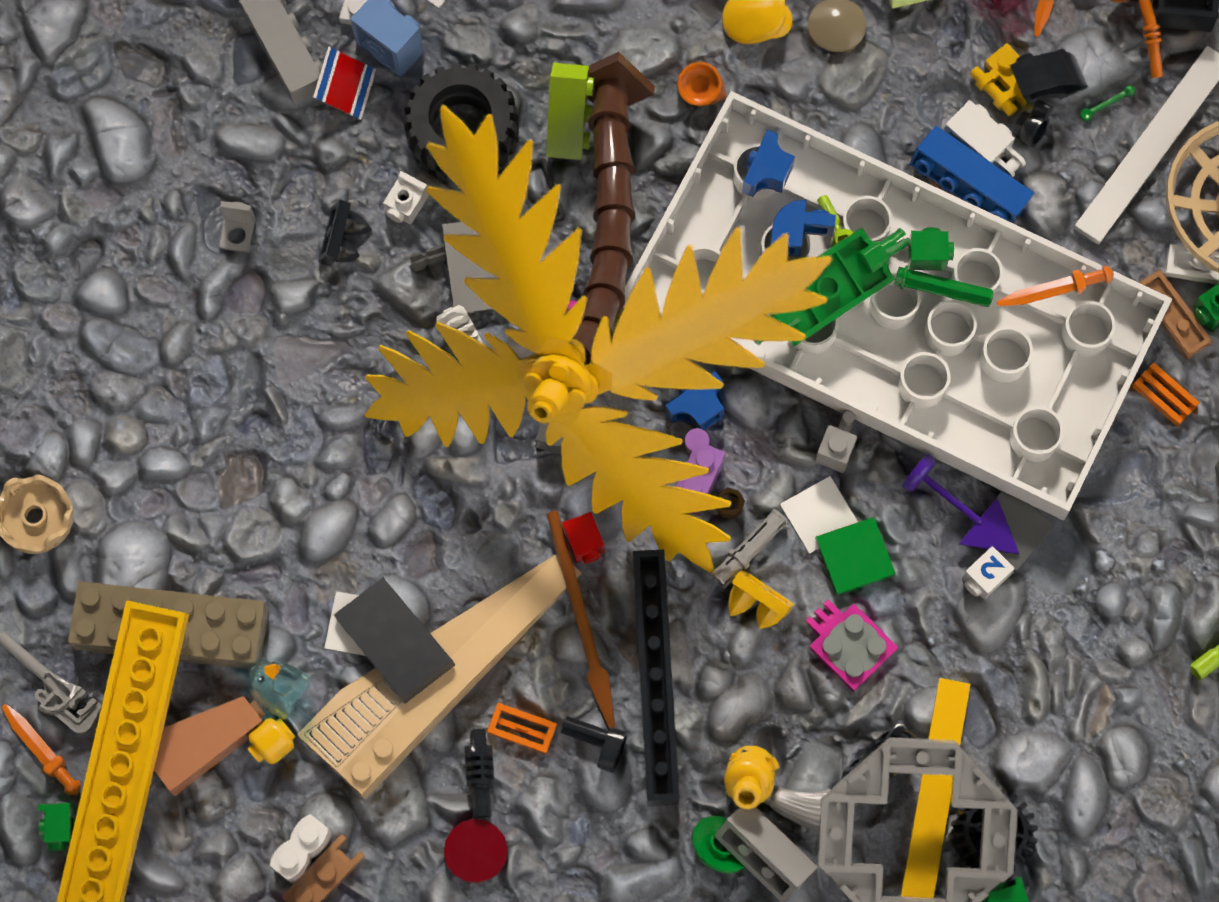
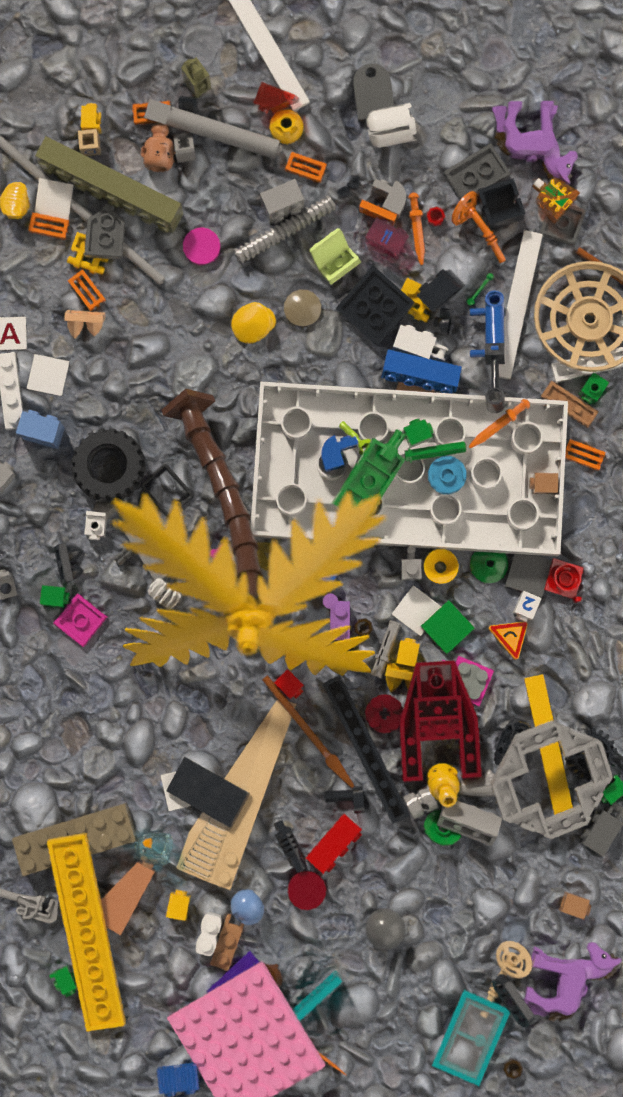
camera: 25 degrees left, 10 degrees up
orange sword [2,704,81,796] -> none
yellow head [247,718,295,765] -> none
sticker [313,46,376,120] -> none
orange tile [487,703,557,755] -> none
lime brick [546,63,594,160] -> none
orange piece [677,62,726,106] -> none
blue brick [742,129,795,197] -> none
dark purple piece [901,453,1019,555] -> none
none -> green brick [40,585,70,608]
none -> dark pink tile [53,593,108,647]
none -> yellow brick [166,890,191,921]
none -> medium blue helmet [231,889,264,925]
none -> red brick [306,813,362,874]
none -> black plate [336,265,416,346]
none -> dark red plate [365,694,403,733]
none -> yellow brick [395,638,420,667]
none -> dark red wedge [400,660,482,782]
none -> light grey wheel [403,785,438,819]
none -> yellow piece [423,549,459,584]
none -> dark azure tile [428,456,466,495]
none -> piece [470,290,505,414]
none -> green dish [470,551,508,583]
none -> piece [489,622,528,660]
none -> medium nougat brick [529,473,558,495]
none -> red hat [544,558,584,603]

